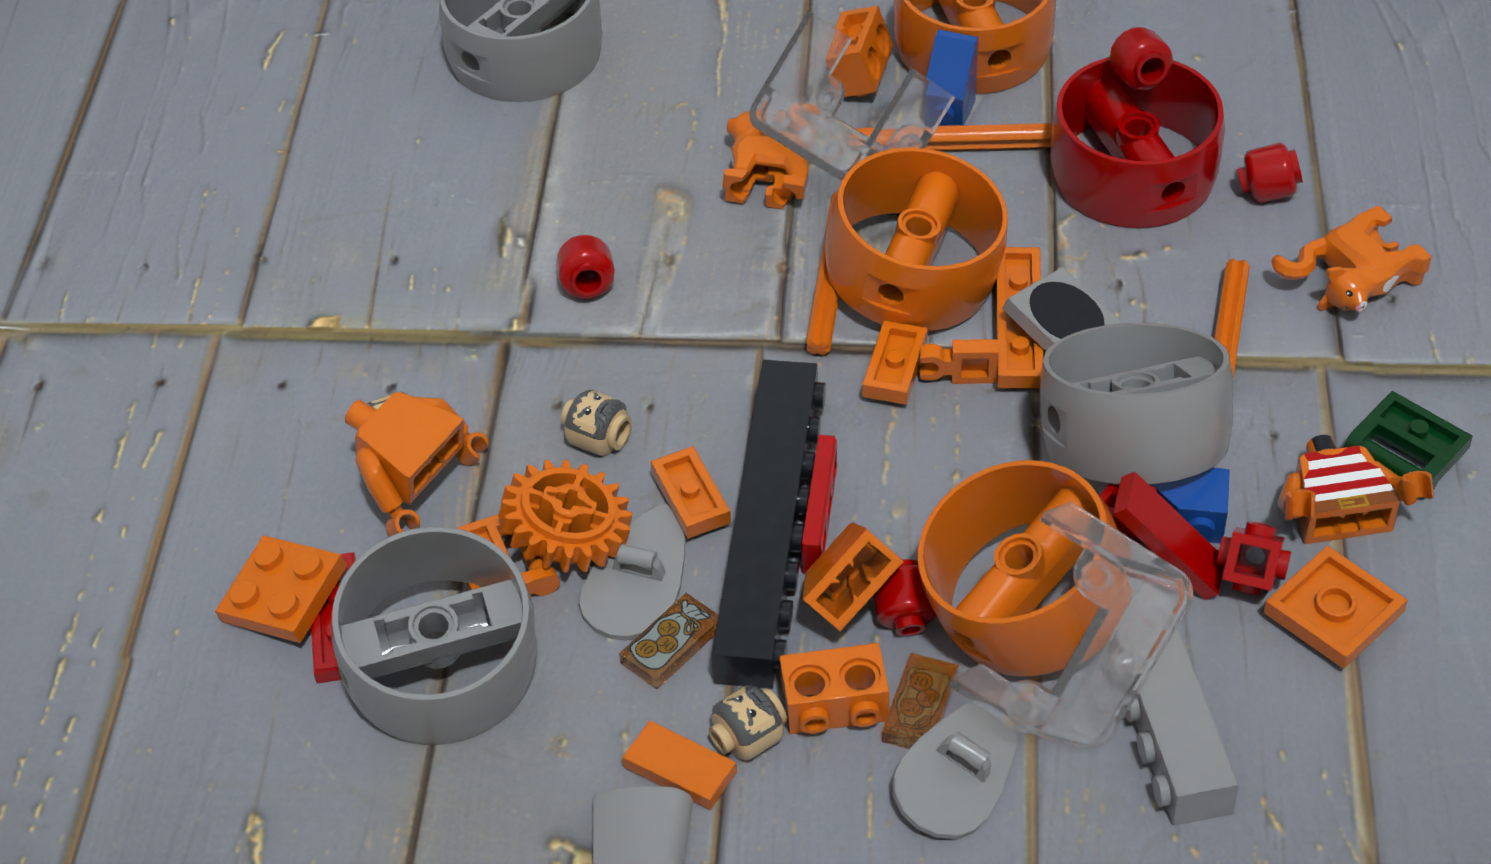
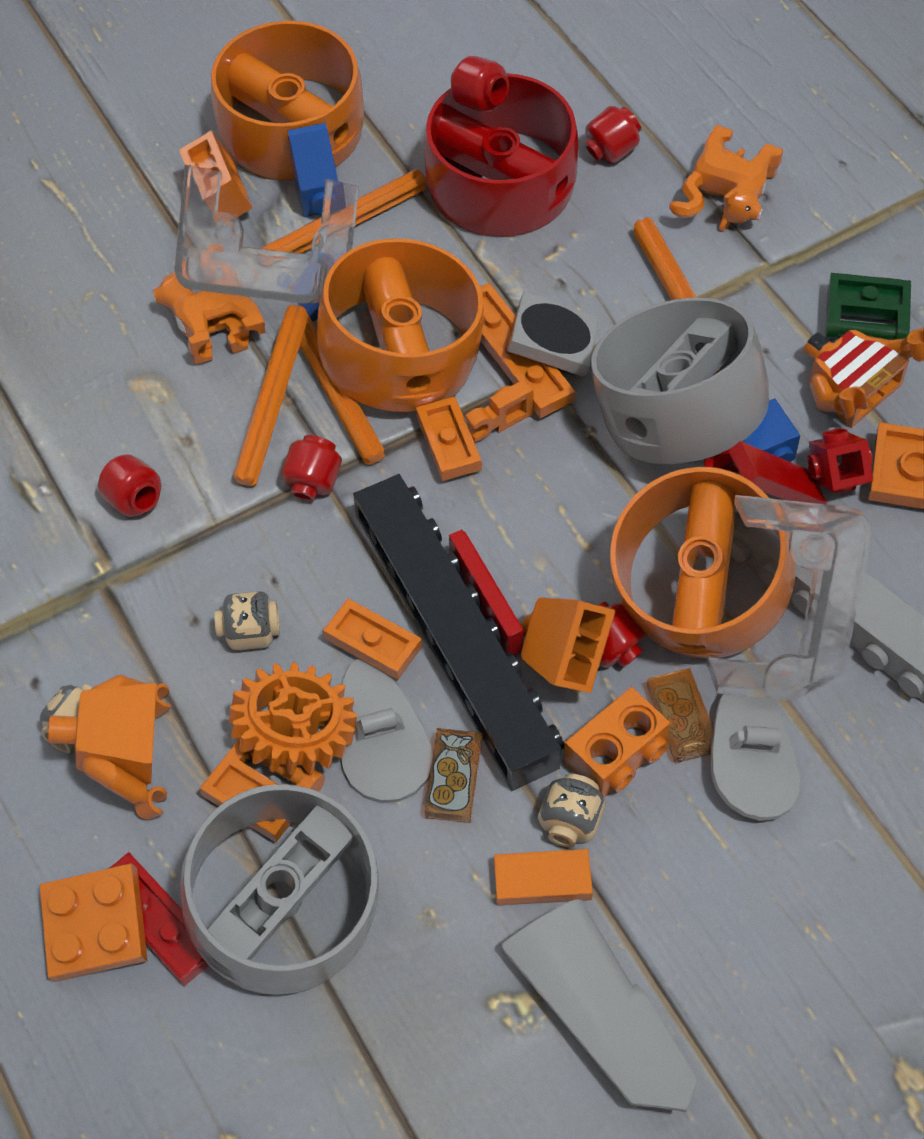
camera: 35 degrees left, 10 degrees up
none -> orange axle [233,305,308,487]
none -> red head [281,435,342,501]

